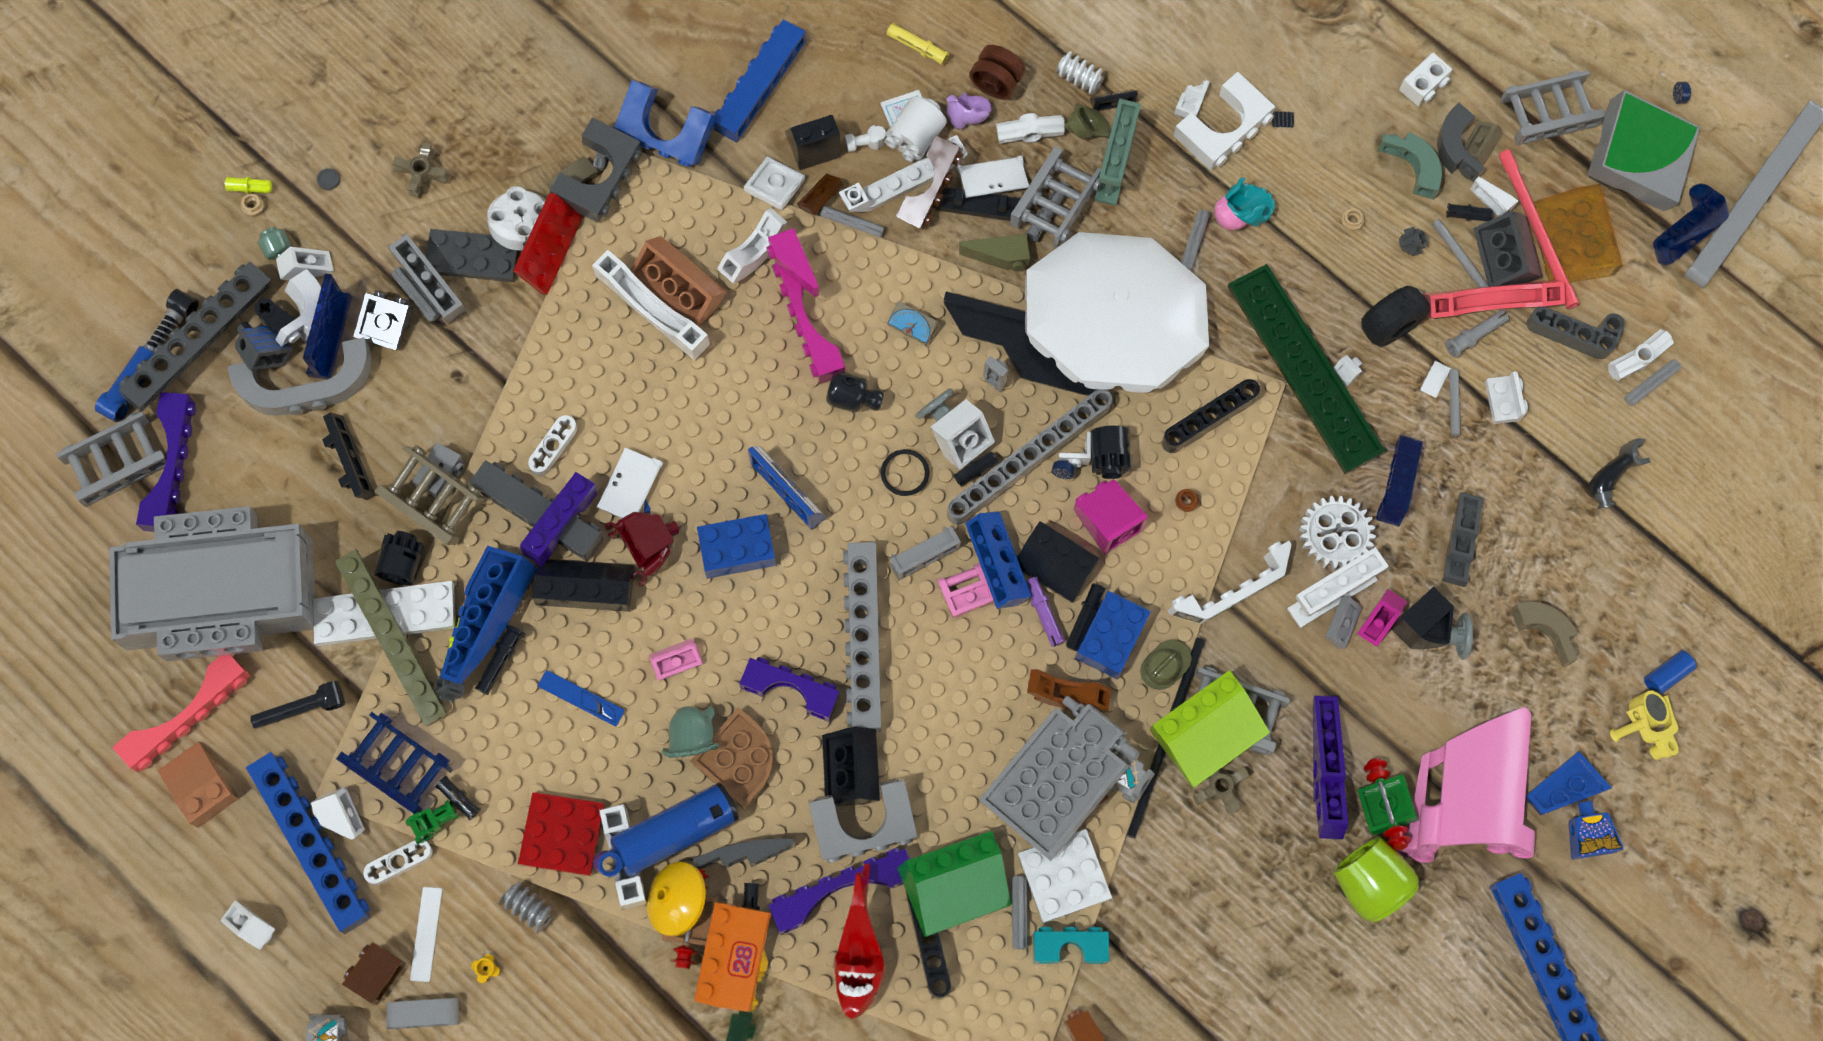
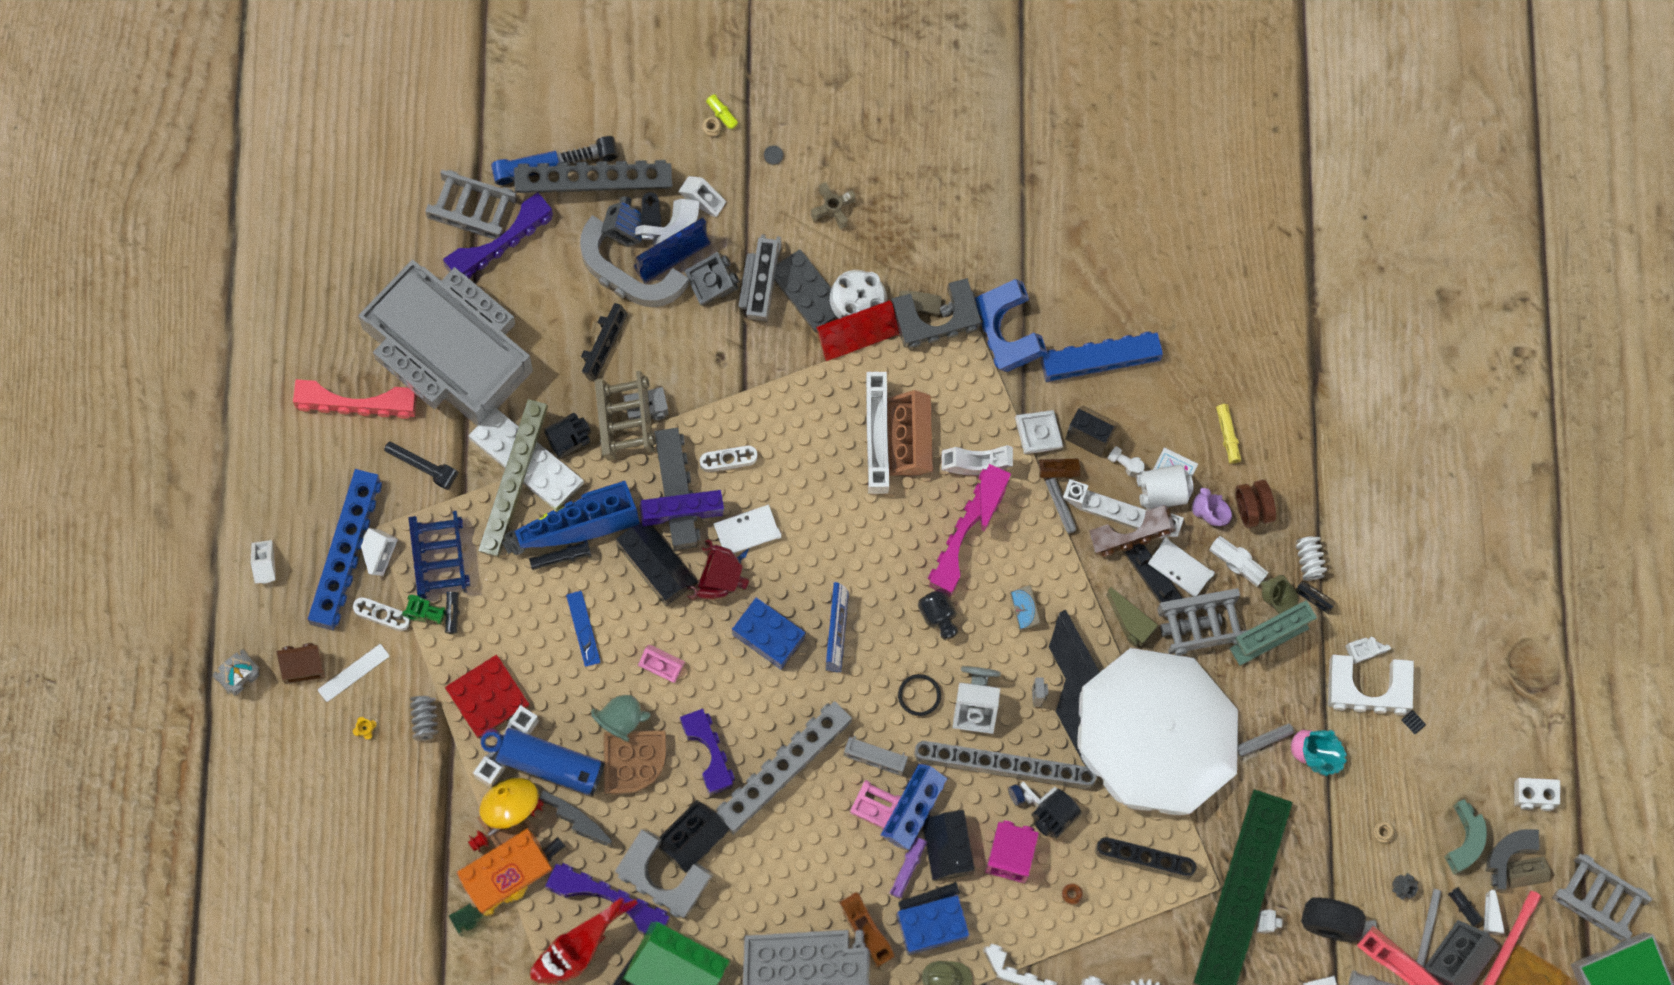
camera: 45 degrees right, 0 degrees up
nougat slope [158,741,239,828] -> none
sand green head [258,227,292,260] -> none
light grey beam [386,998,459,1029] -> none
black axle [953,452,998,487] -> none

